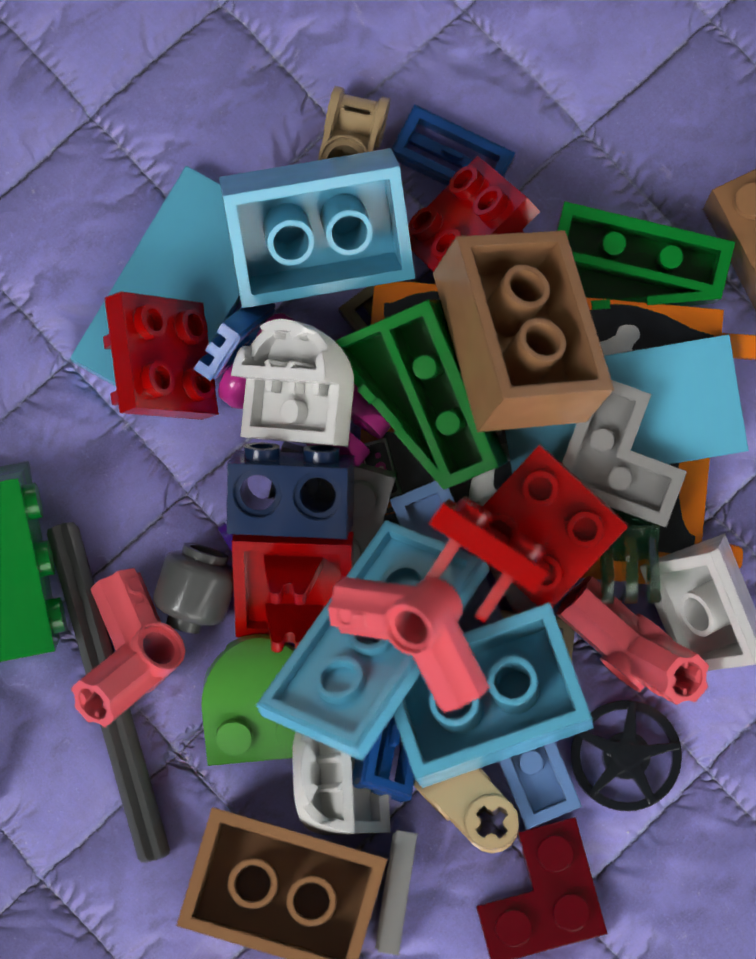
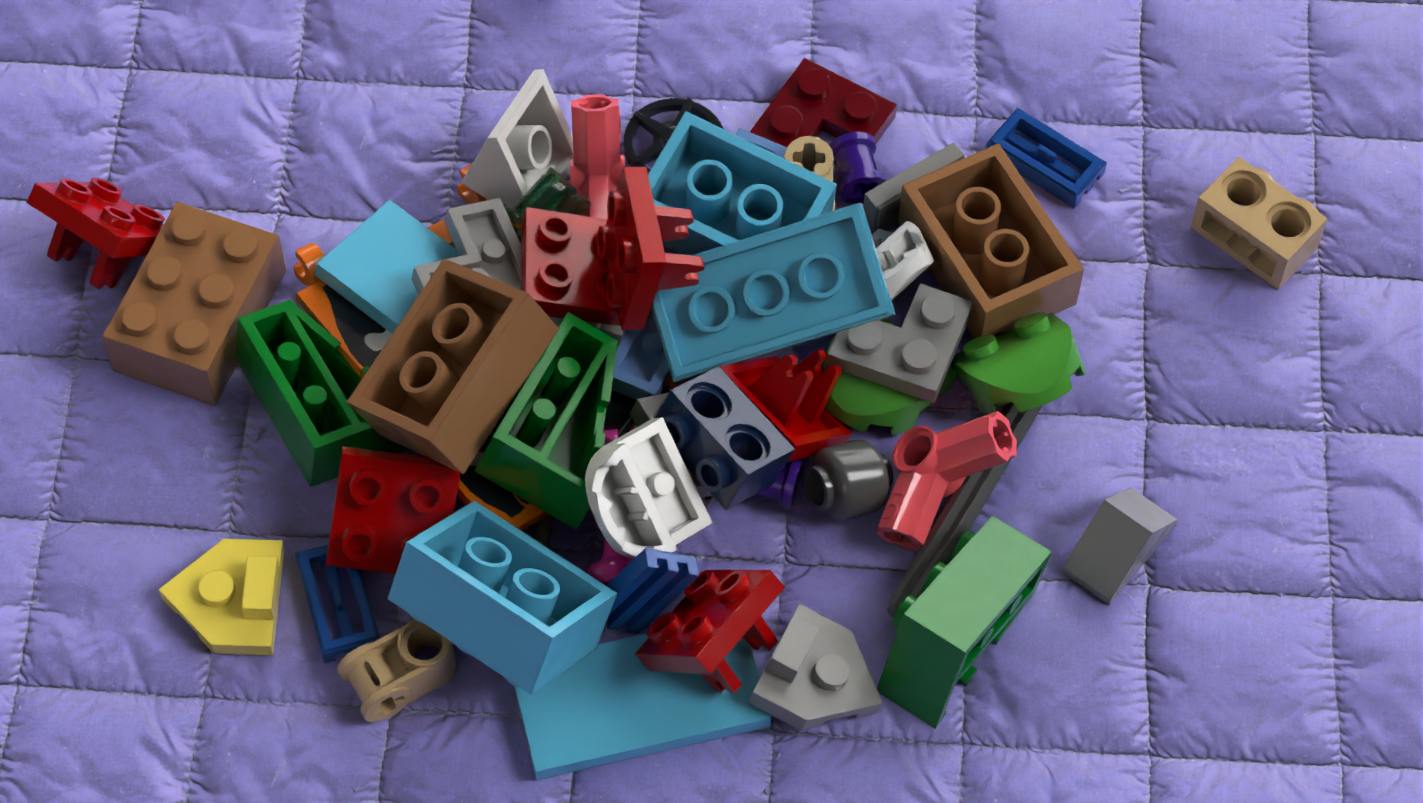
camera: 135 degrees left, 20 degrees down
coral piece [328,577,490,712] -> none
none -> light yellow plate [159,538,284,655]
none -> light grey plate [748,603,883,730]
none -> light grey plate [826,283,974,403]
none -> dark purple bush [829,132,886,204]
none -> bright green slope [951,312,1086,415]

